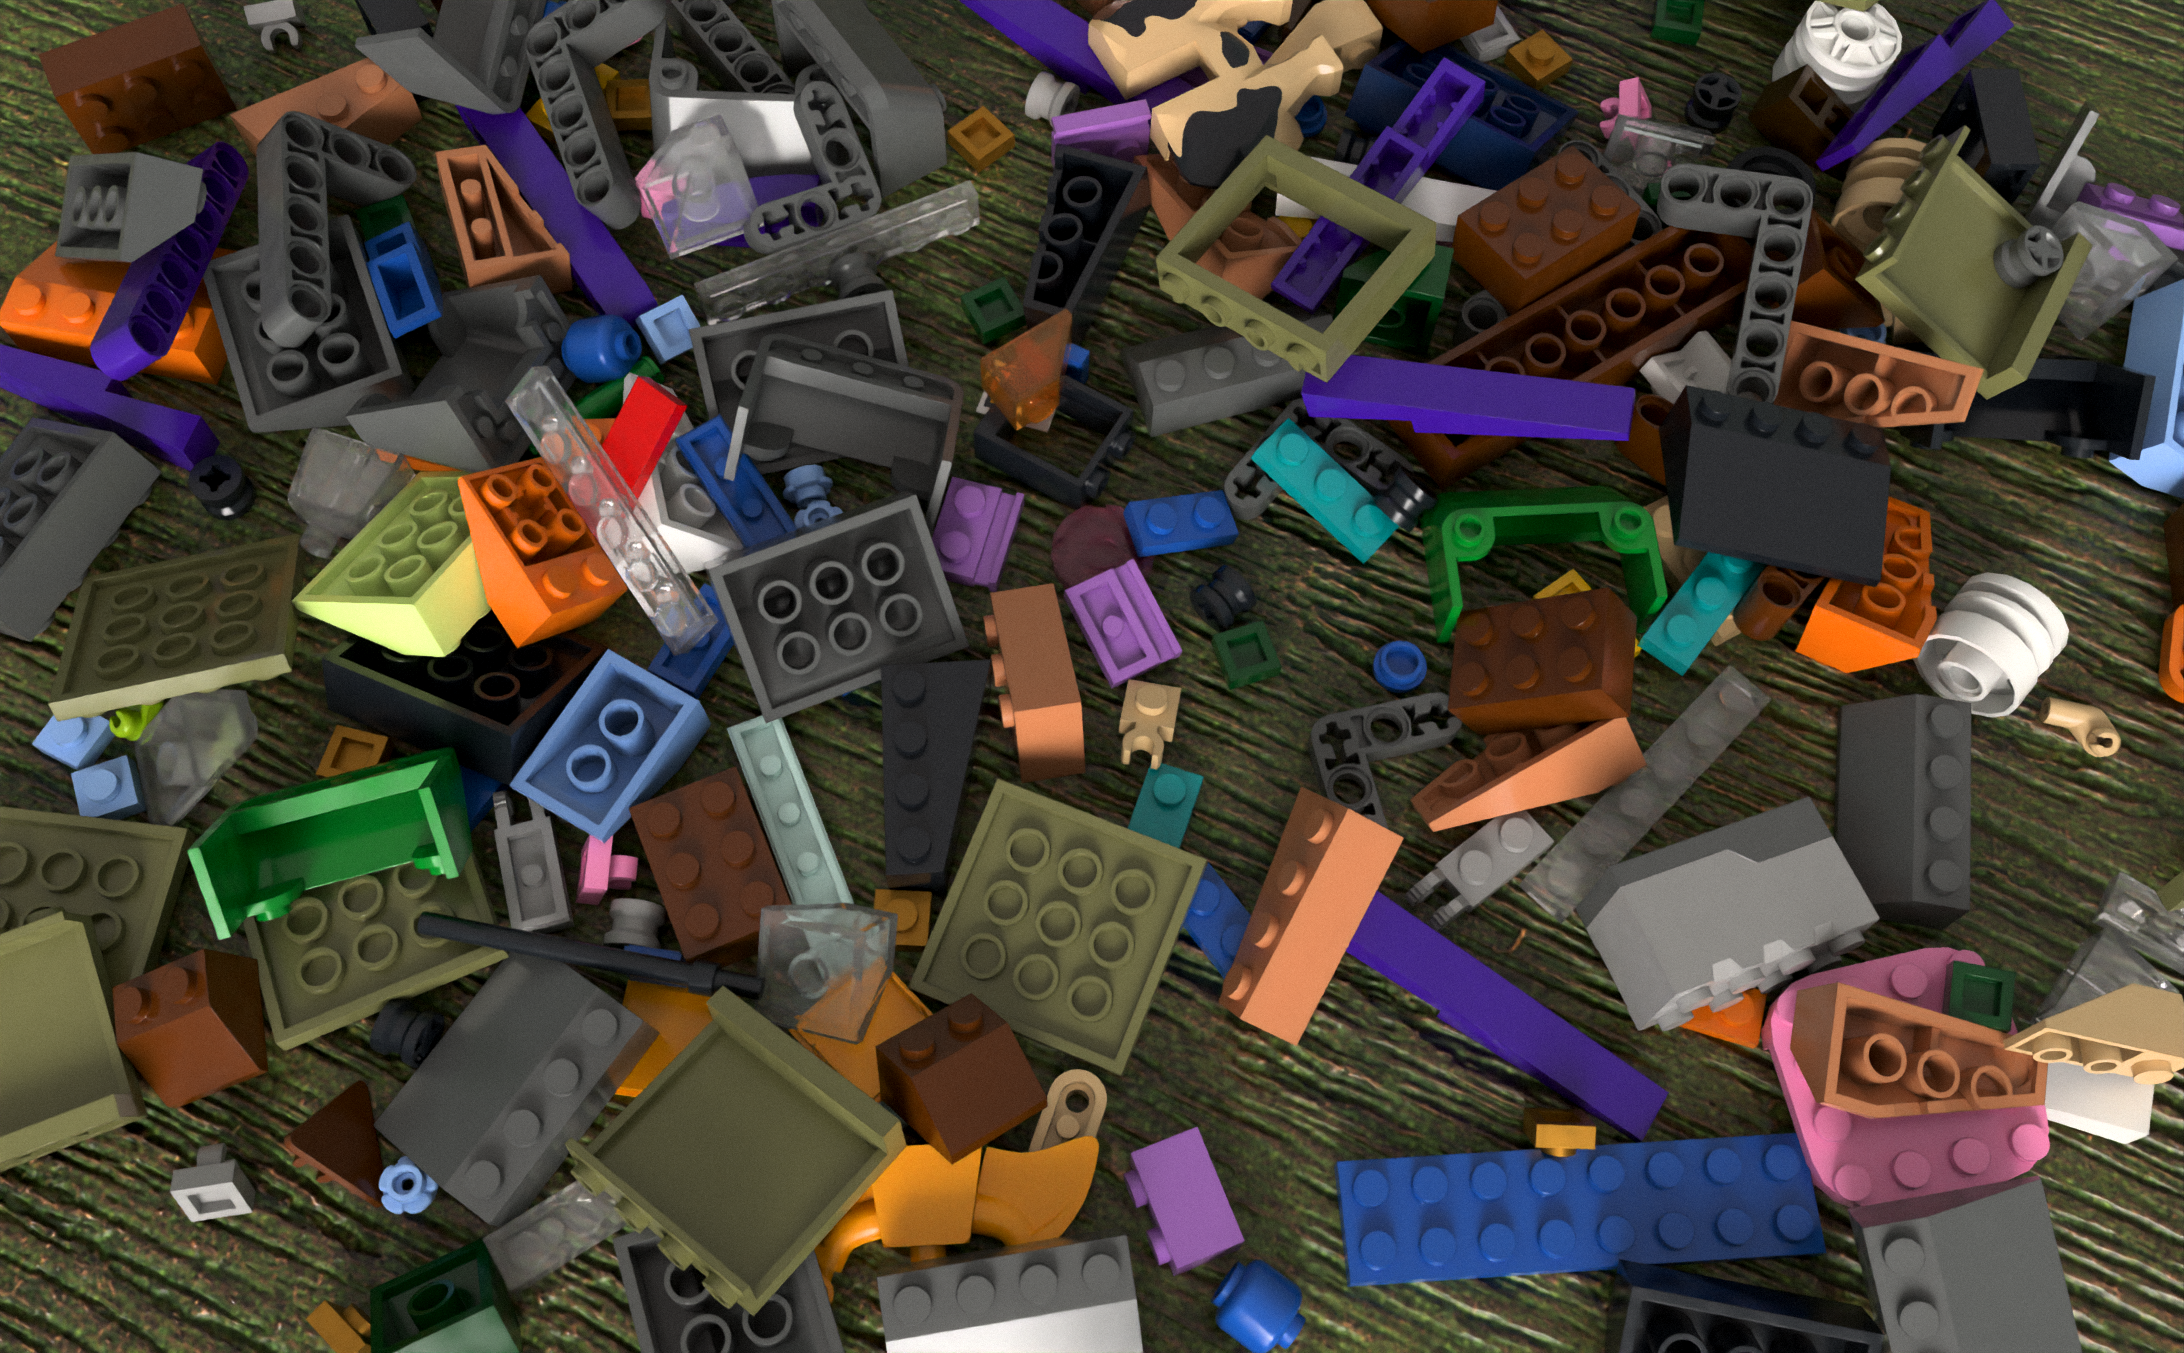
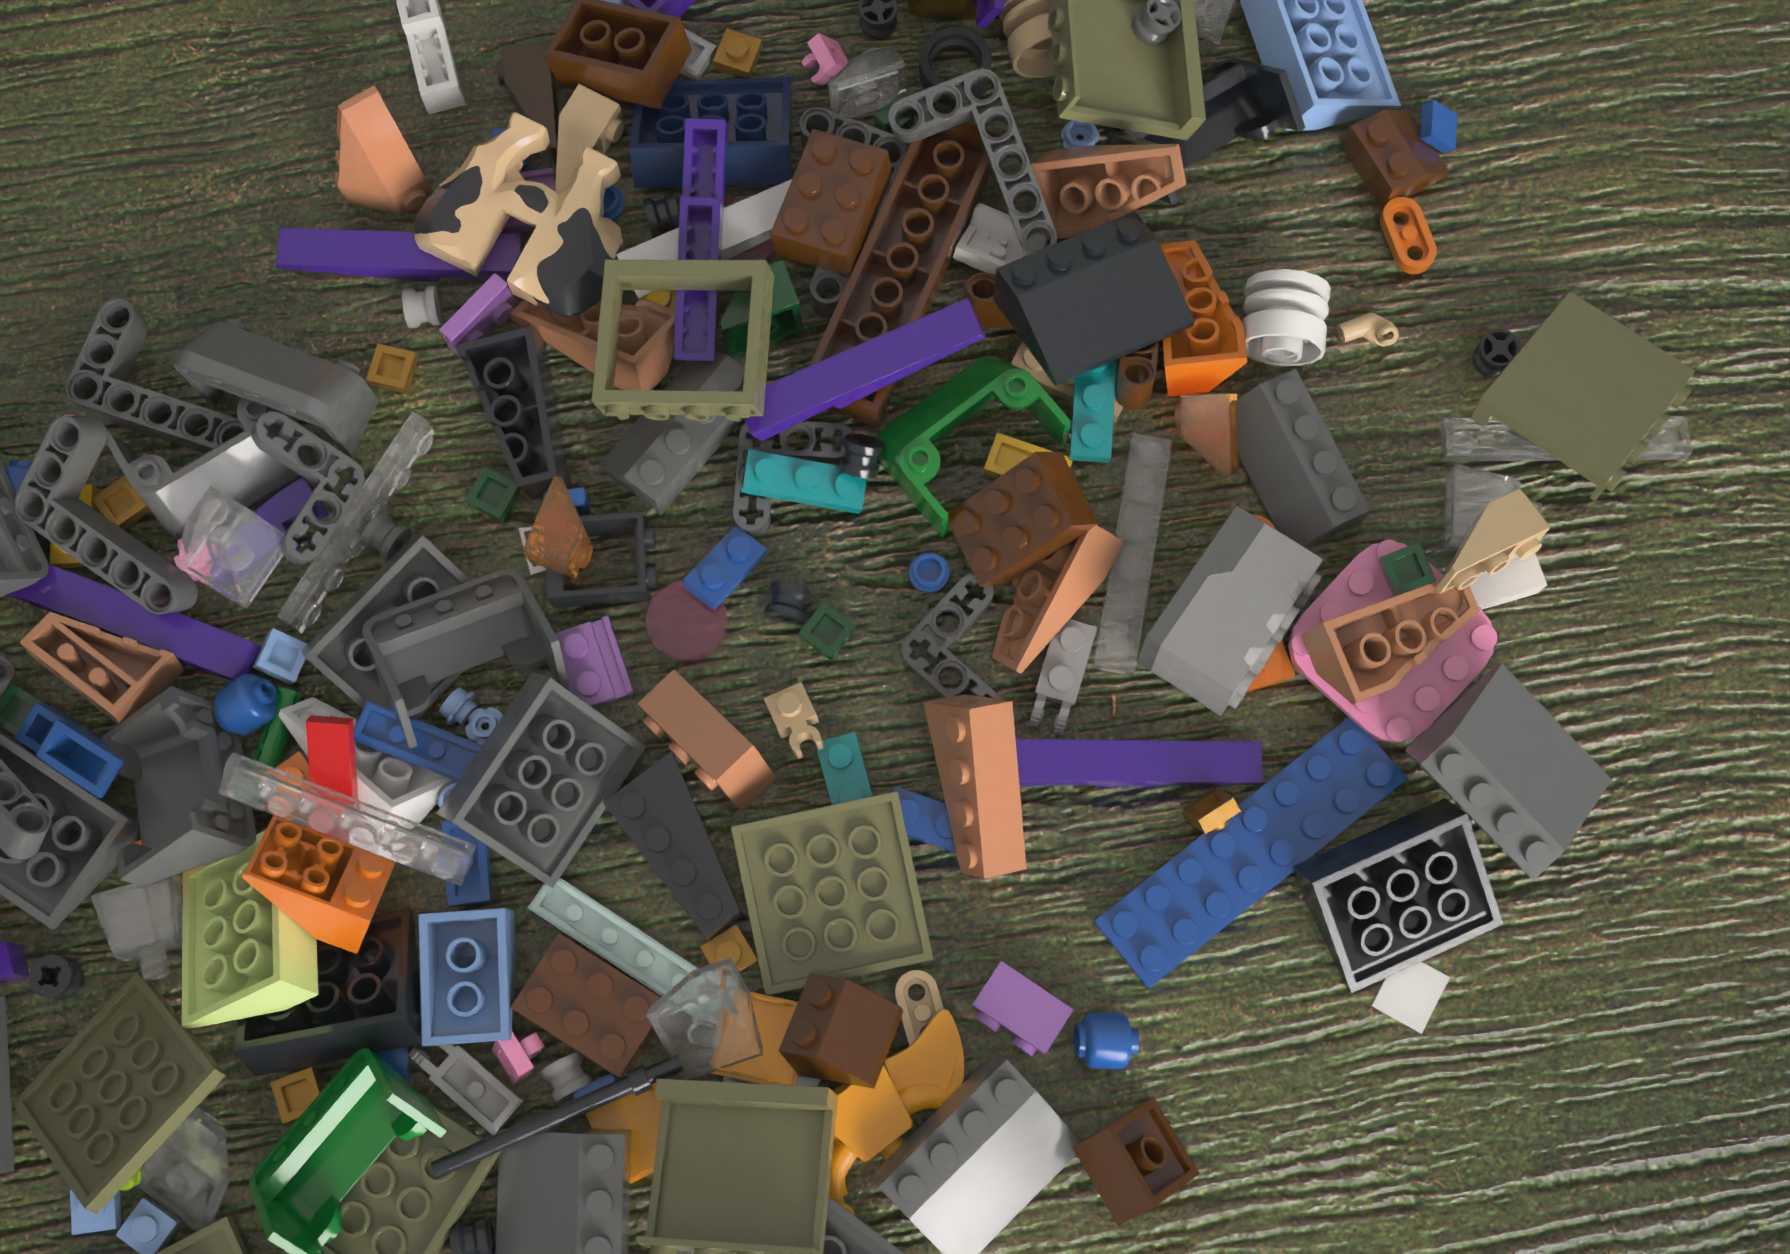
camera: 30 degrees left, 10 degrees up
medium lavender plate [1063,558,1183,689] -> none
reddish brown slope [1765,208,1885,329] -> none
none -> clear orange slope [1175,393,1239,476]

